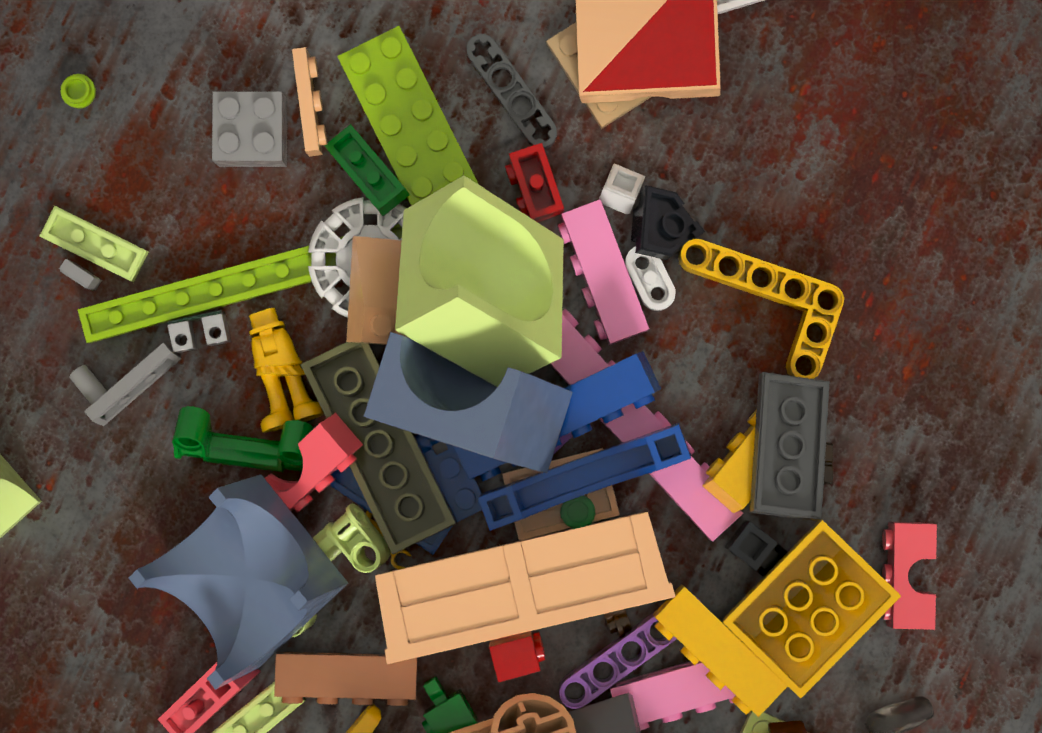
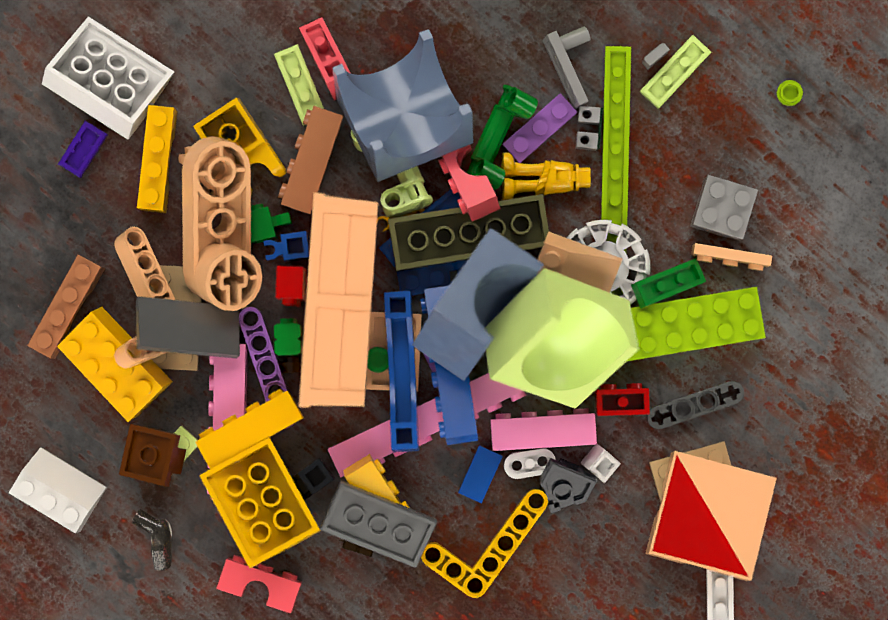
camera: 105 degrees right, 0 degrees up
none -> blue brick [264,231,310,262]
none -> green brick [274,318,304,356]
none -> blue tile [458,445,503,503]
none -> medium lavender plate [502,93,577,163]

